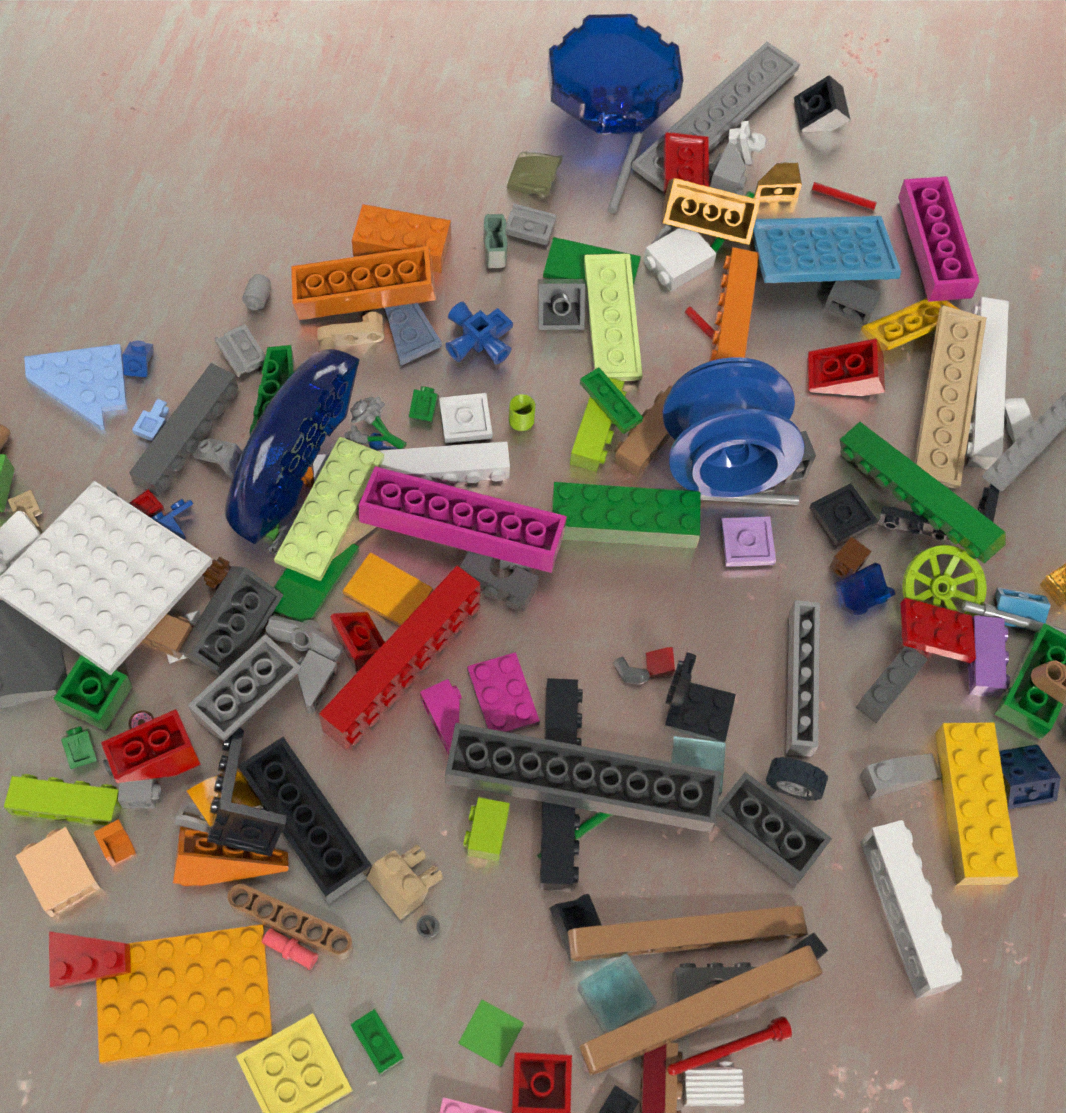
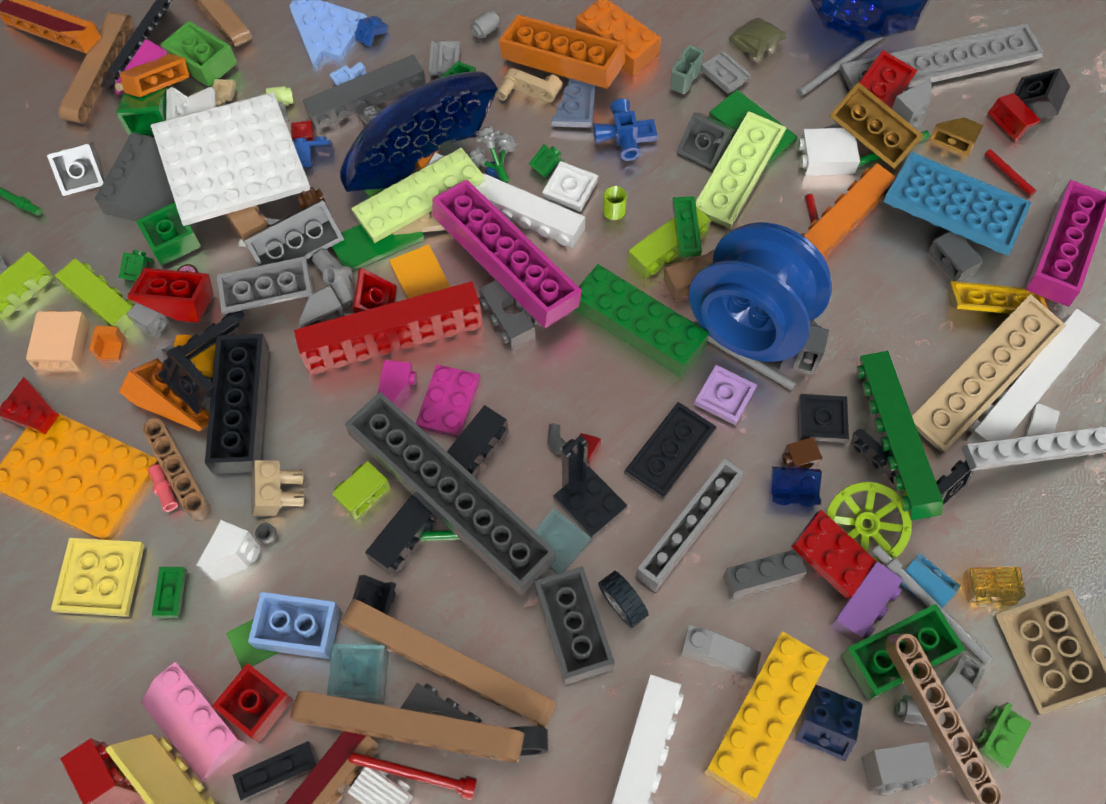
camera: 40 degrees right, 0 degrees up
white hips [729,121,766,165] -> none
red slope [808,338,885,396] -> none
none -> white slope [196,520,260,581]
none -> light blue brick [248,592,341,659]
none -> yellowish green brick [263,86,294,107]
none -> black tile [624,402,717,500]
none -> red panel [987,93,1041,141]

